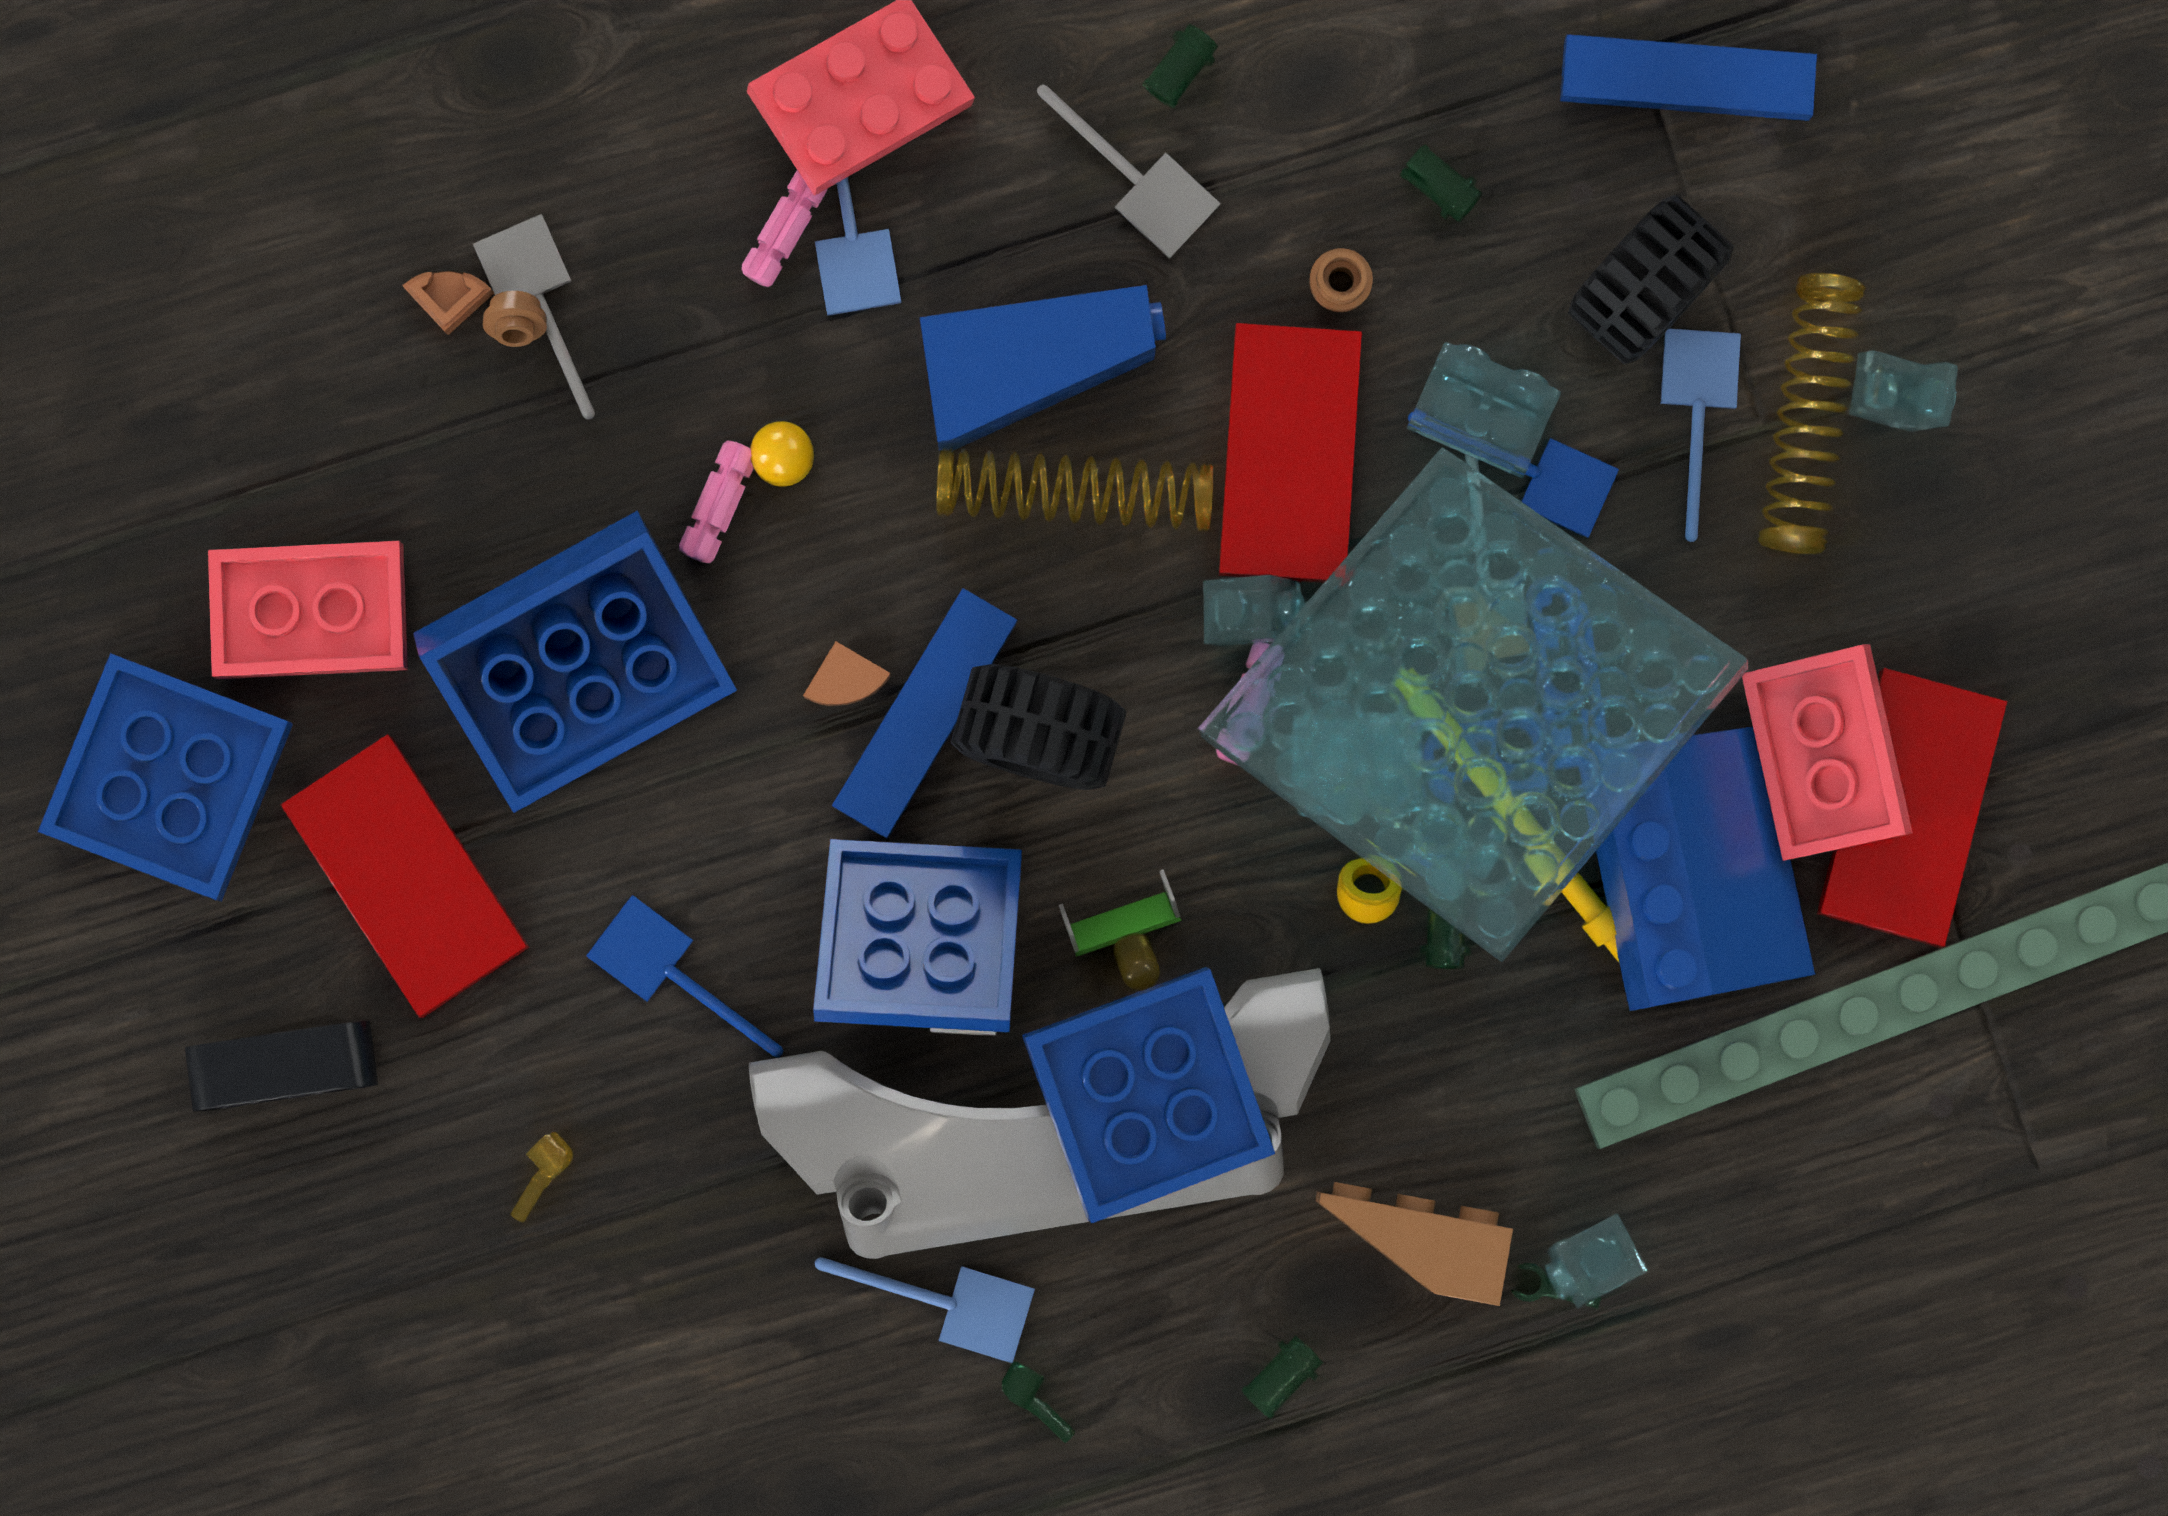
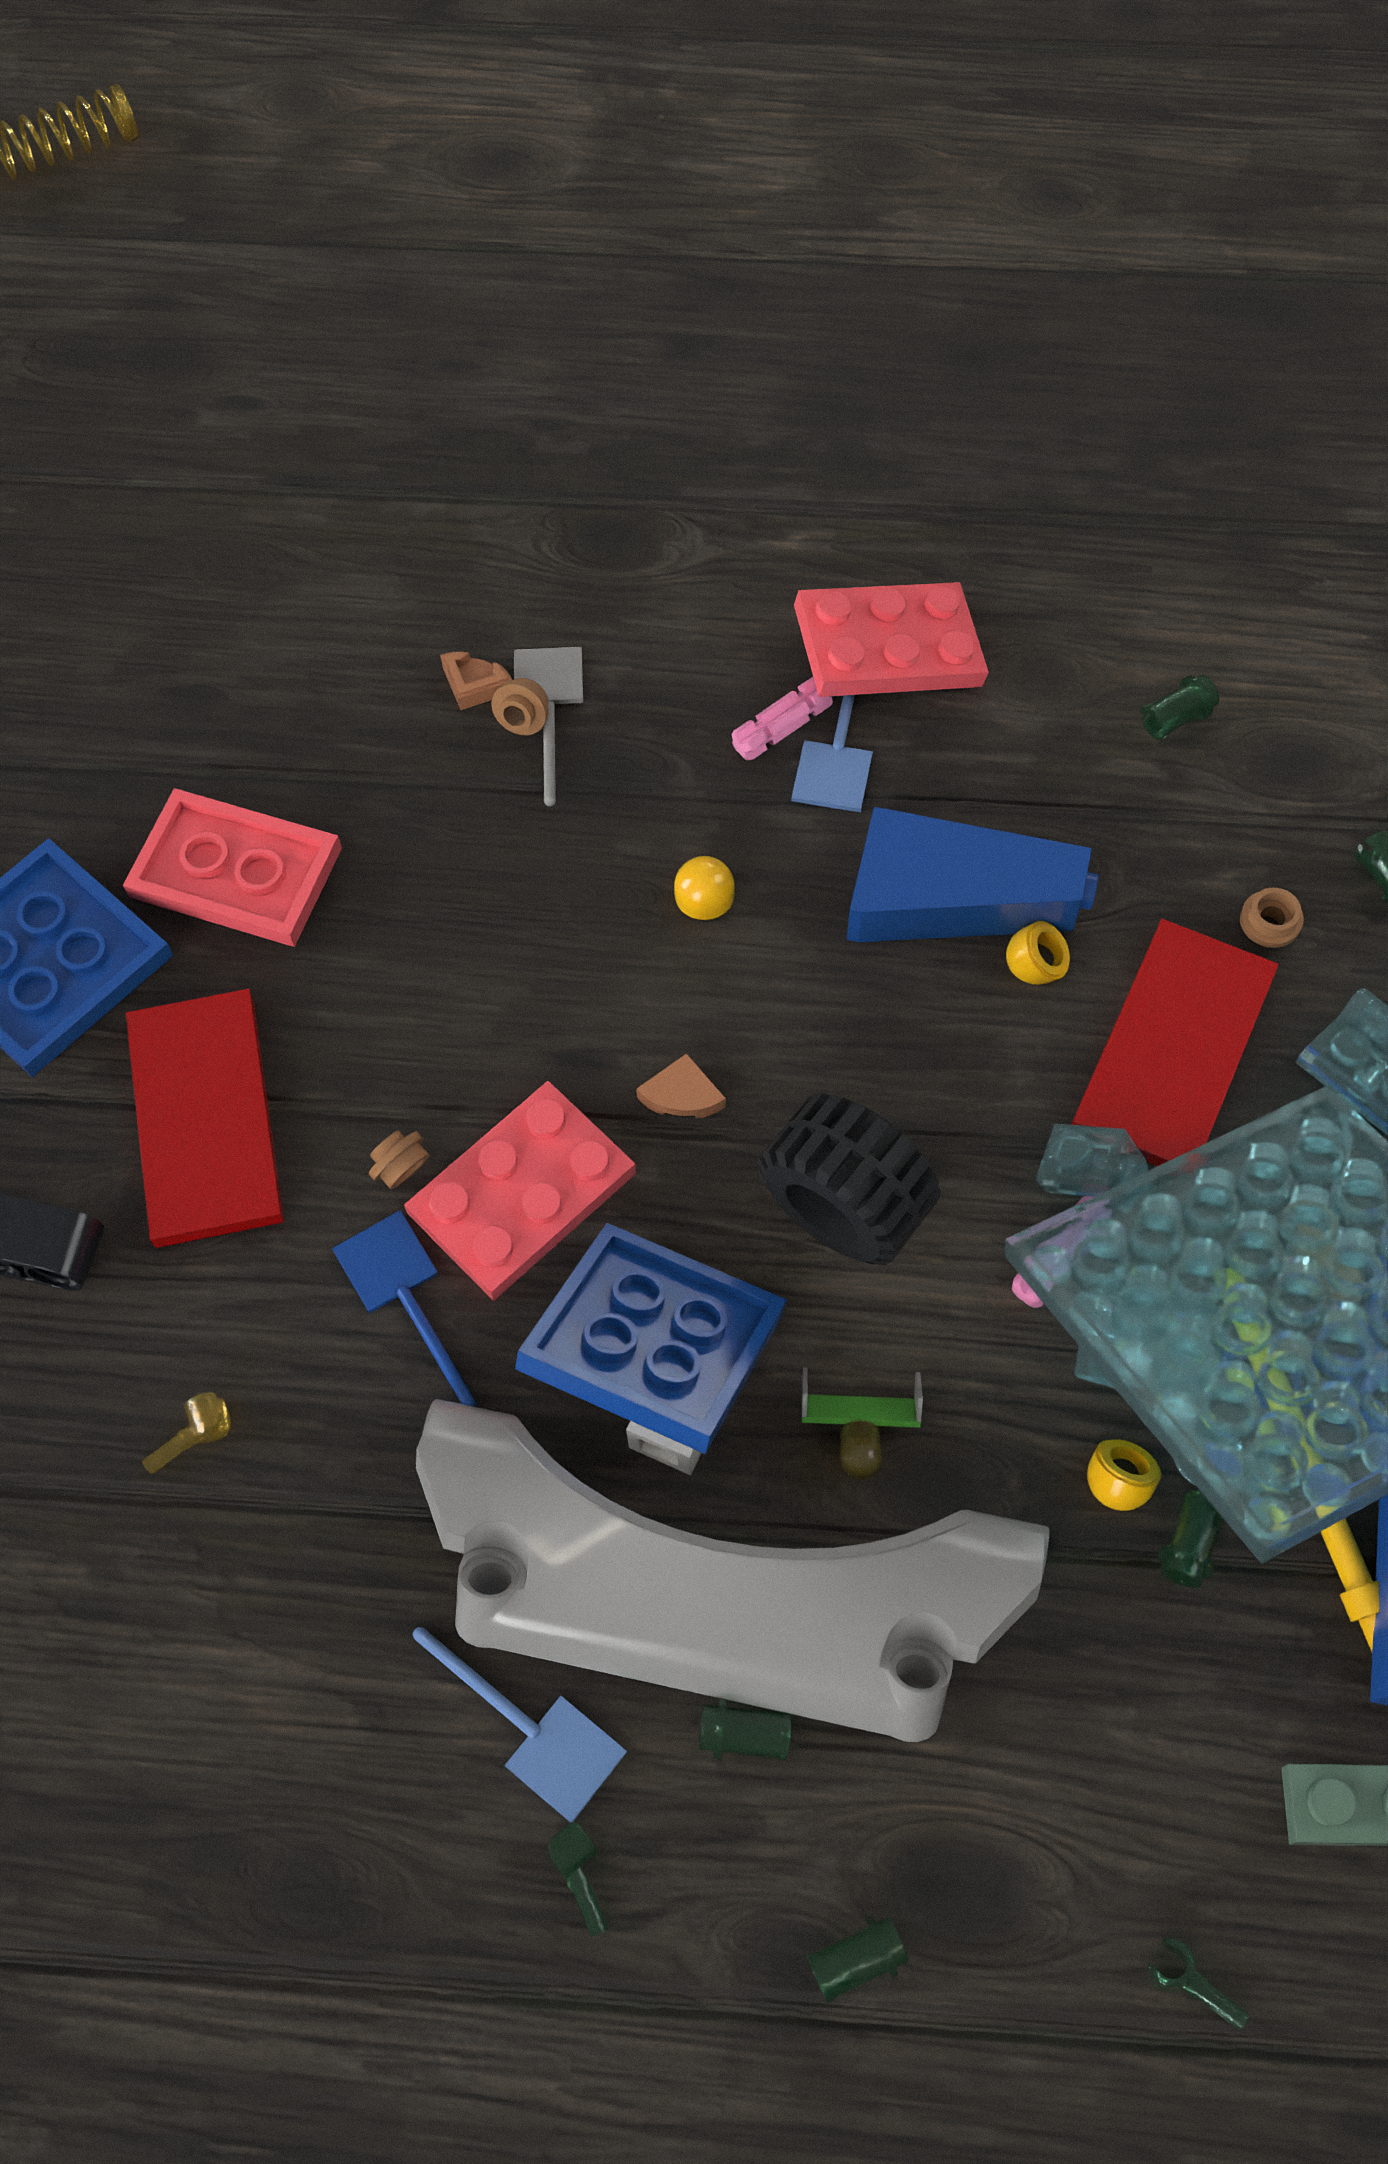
camera: 25 degrees right, 20 degrees down
blue slope [413,510,737,813] -> none
bright pink axle [679,441,754,563] -> none
blue tile [832,588,1018,840] -> none
clear yellow piece [936,447,1213,532] -> none
blue plate [1022,967,1275,1224] -> none
light grey piece [1037,85,1221,259] -> none
medium nougat slope [1316,1182,1513,1306] -> none
clear light blue bracket [1545,1214,1648,1309] -> none
none -> medium nougat plate [368,1130,430,1189]
none -> coral plate [404,1081,636,1301]
none -> clear green pin [699,1699,791,1761]
none -> yellow piece [1006,921,1070,985]

